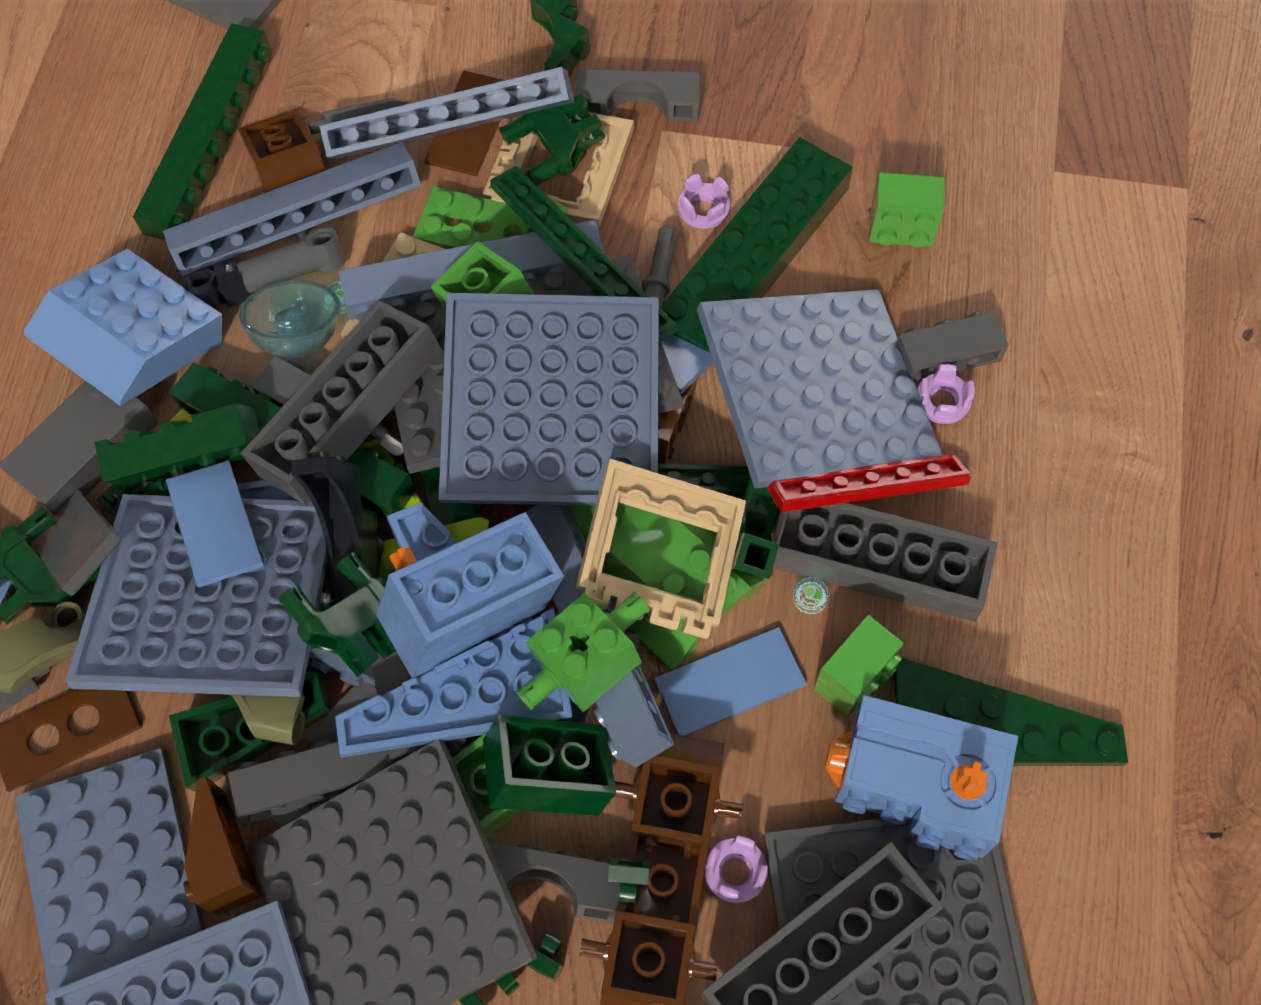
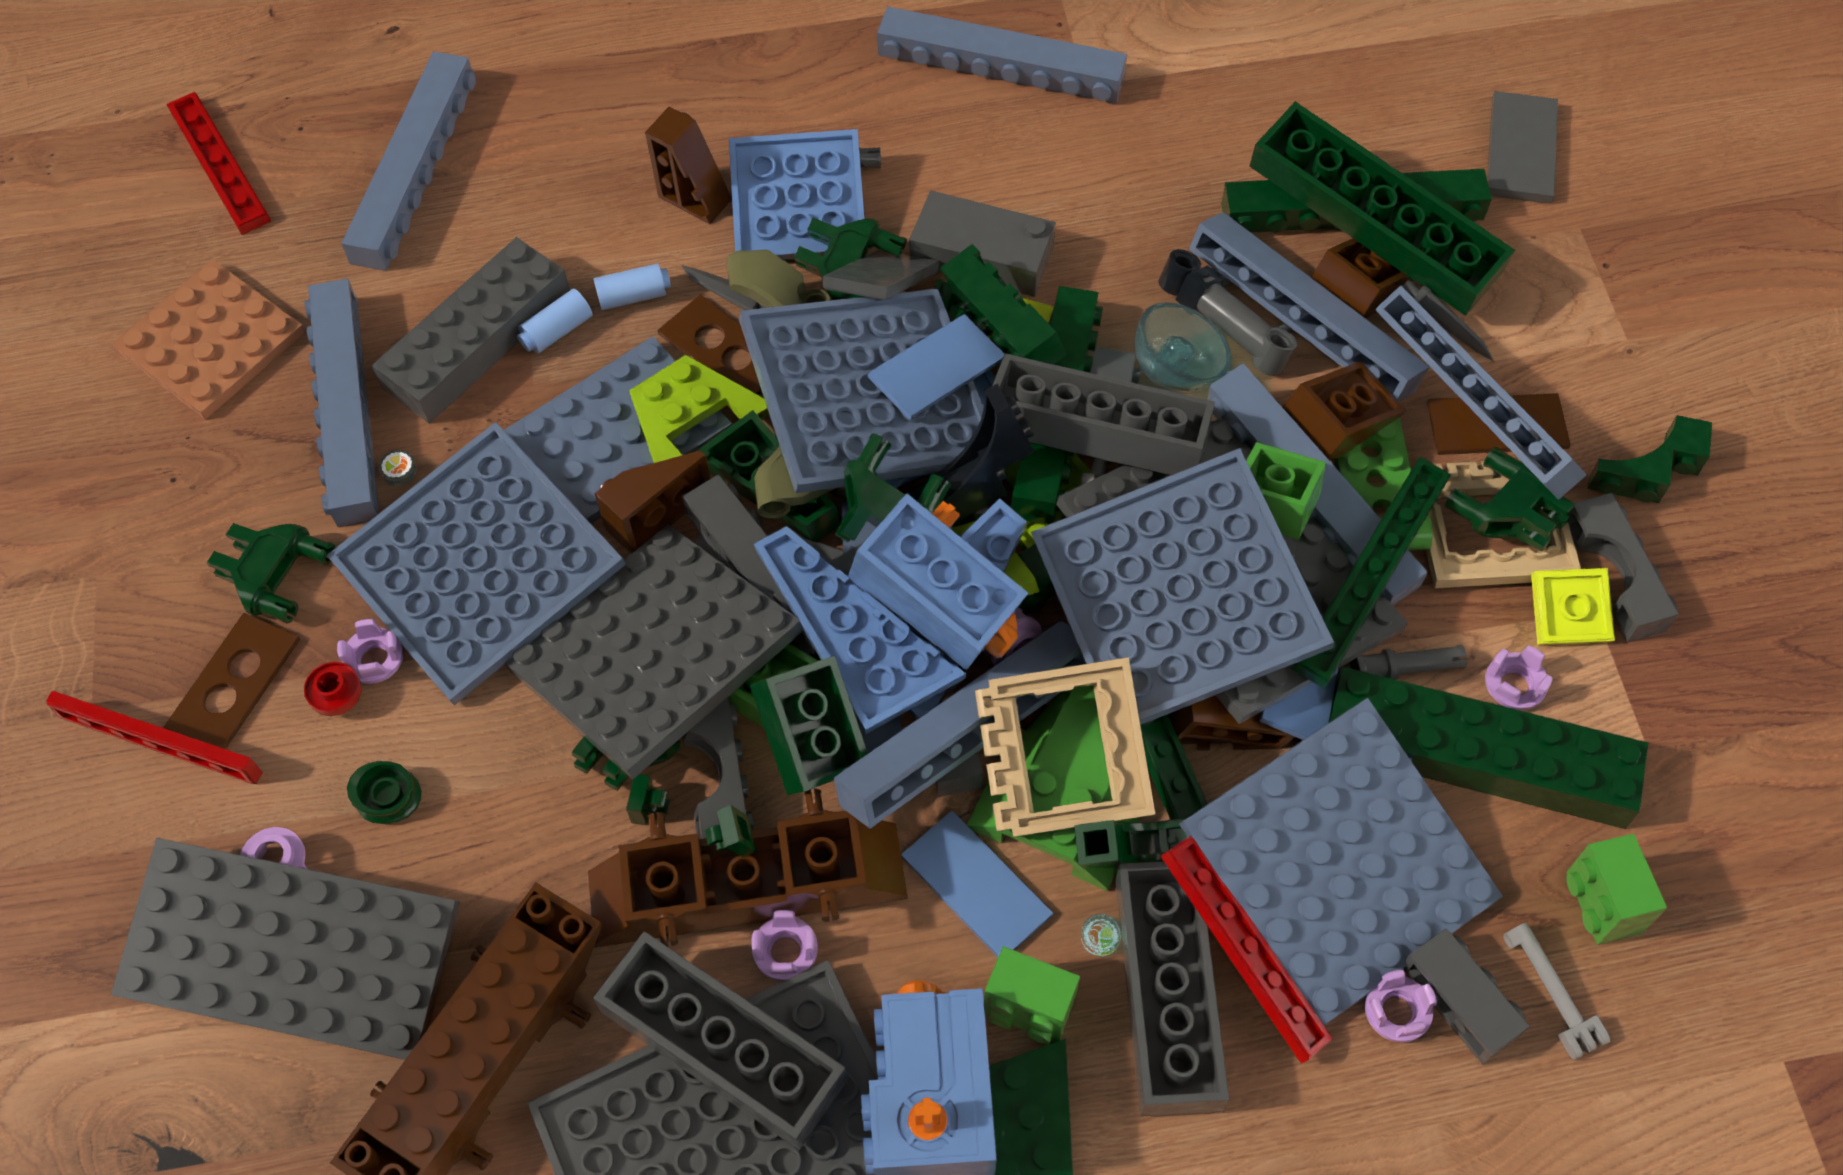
camera: 70 degrees right, 5 degrees down
medium blue slope [24,249,222,406] -> none
bright green brick [515,592,650,712] -> none
none -> lime wing [629,355,770,463]
none -> dark green brick [1249,101,1515,316]
none -> reddish brown slope [1282,361,1407,461]
none -> light grey hinge [1503,922,1610,1060]
none -> neon yellow tile [1531,568,1615,645]

